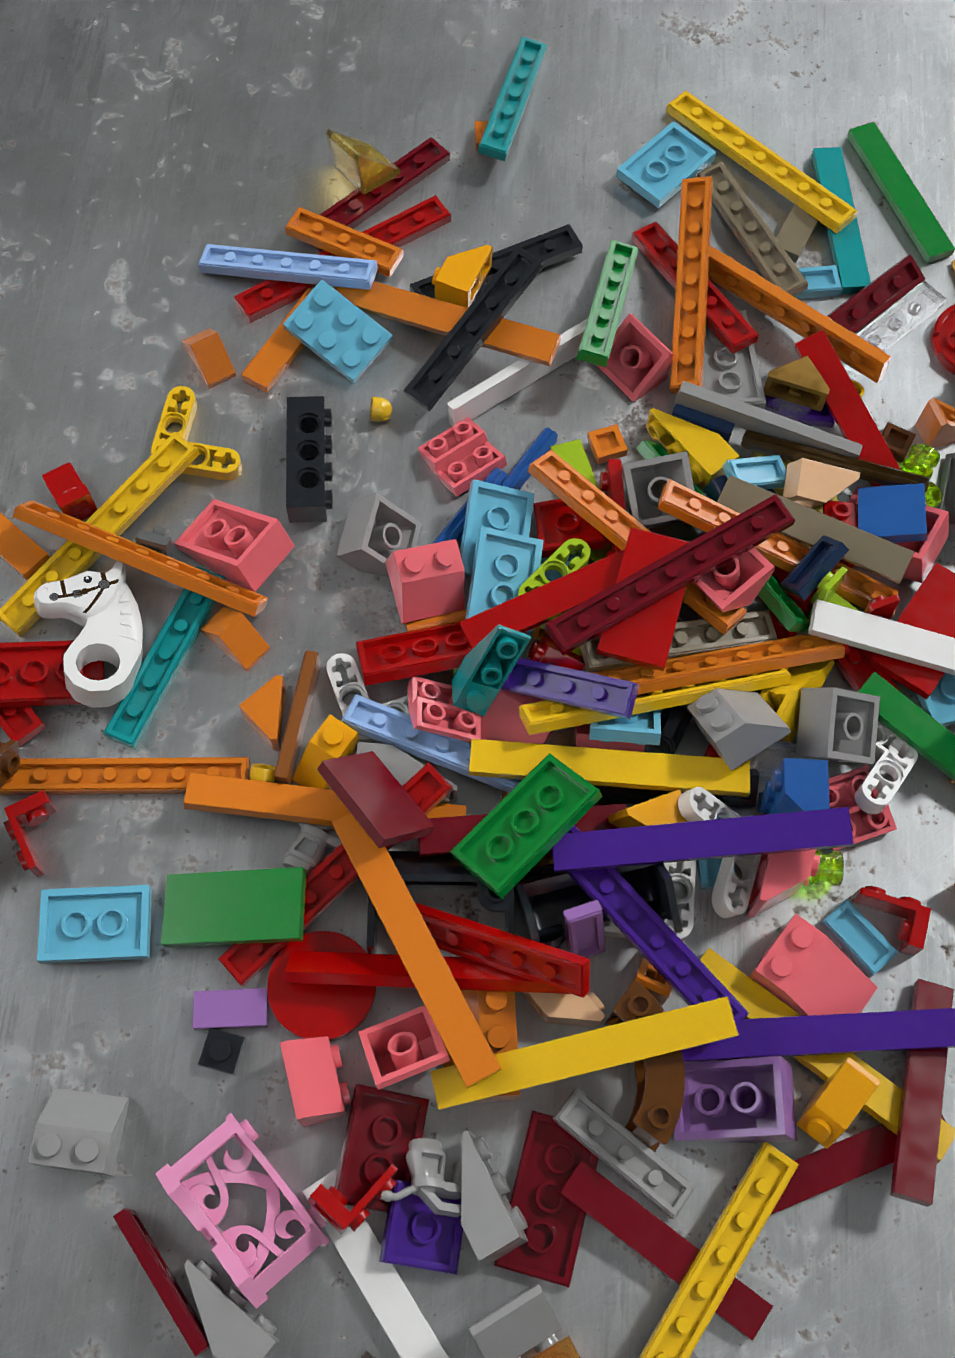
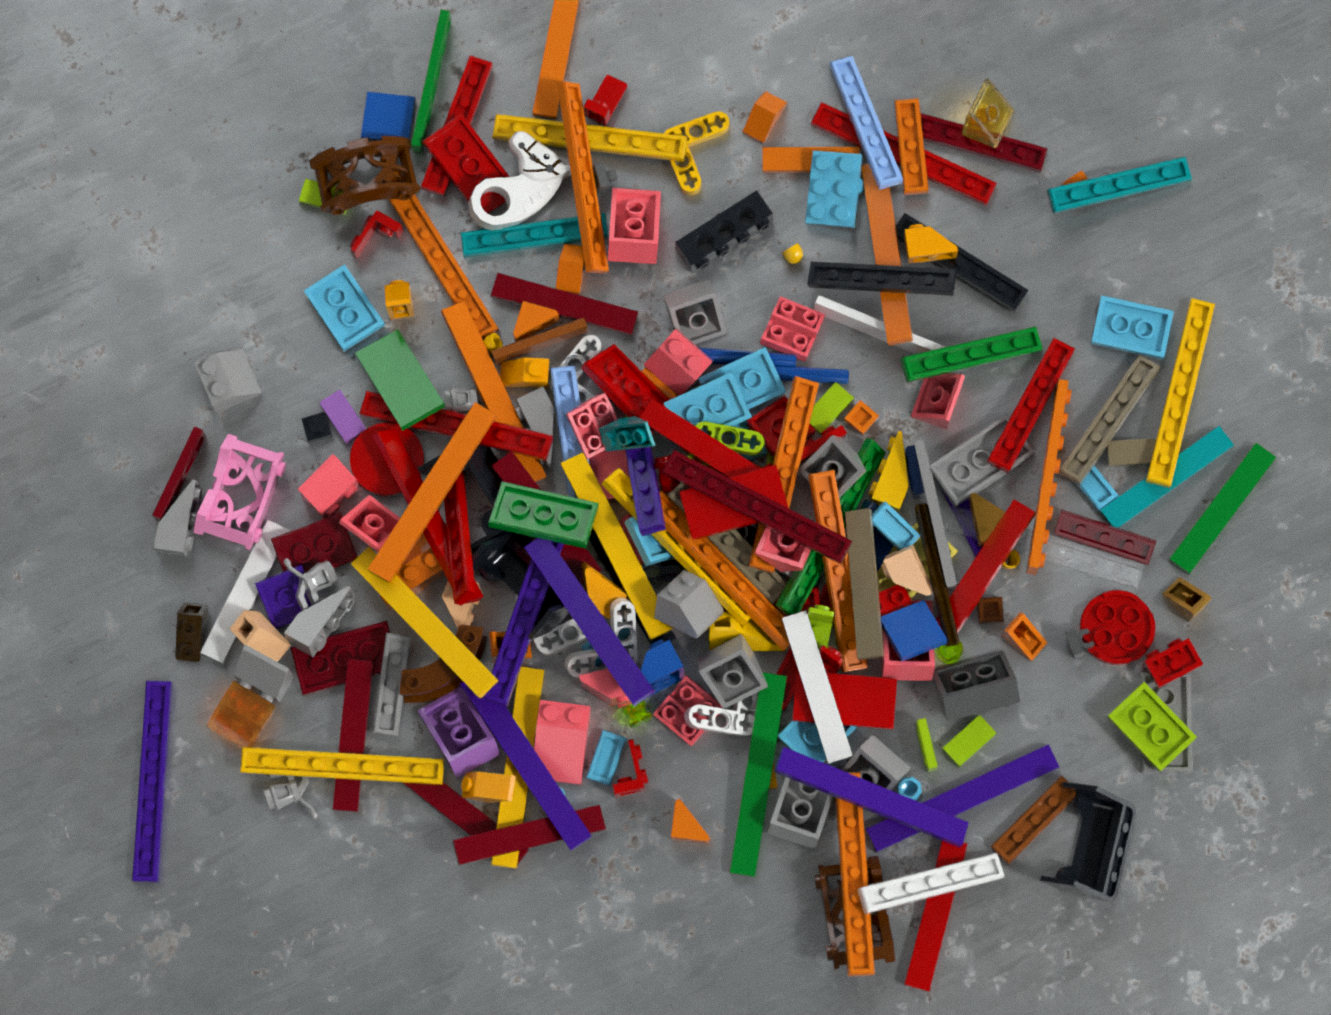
camera: 65 degrees right, 10 degrees up
red bracket [308,1164,398,1235] -> none
dark red tile [317,751,435,848] -> none
medium lavender tile [563,900,606,958] -> none
orange tile [670,176,713,393] -> none
dark blue tile [780,535,849,600] -> none
clear neon green wheel [901,443,940,478] -> none
none -> light nougat slope [230,610,291,662]
none -> light orange slope [384,280,414,320]
none -> dark red tile [491,273,639,336]

